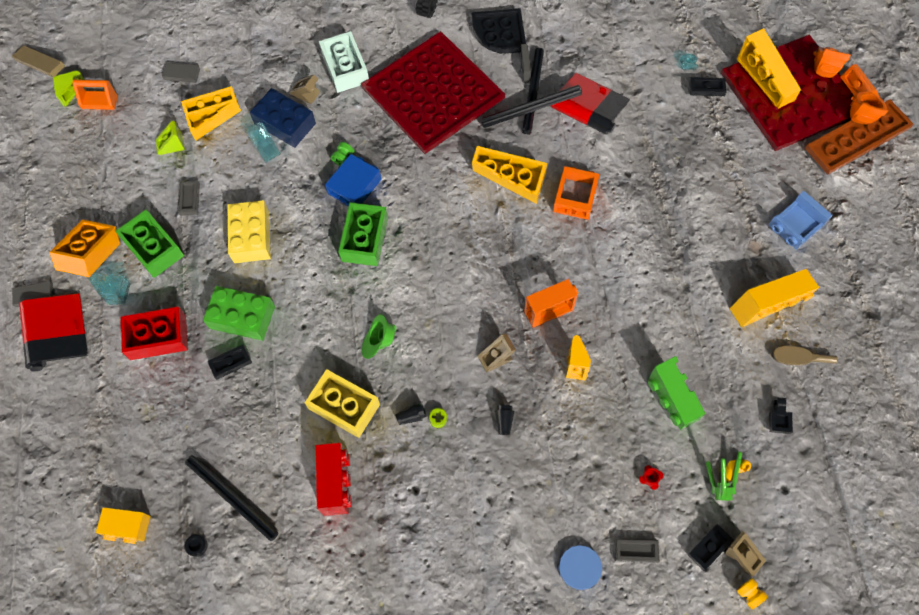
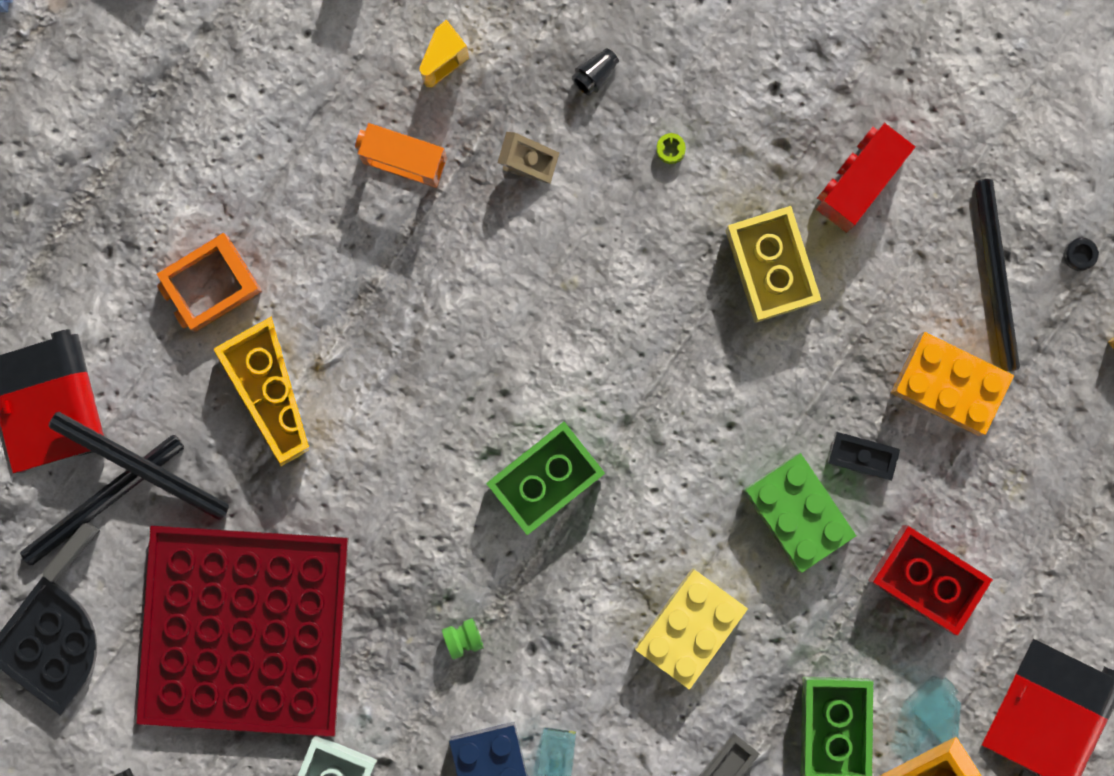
camera: 140 degrees left, 20 degrees up
blue brick [325,154,382,206] -> none
bright green piece [361,314,396,359] -> none
black cone [395,402,427,425] -> none
none -> light orange brick [890,332,1014,436]

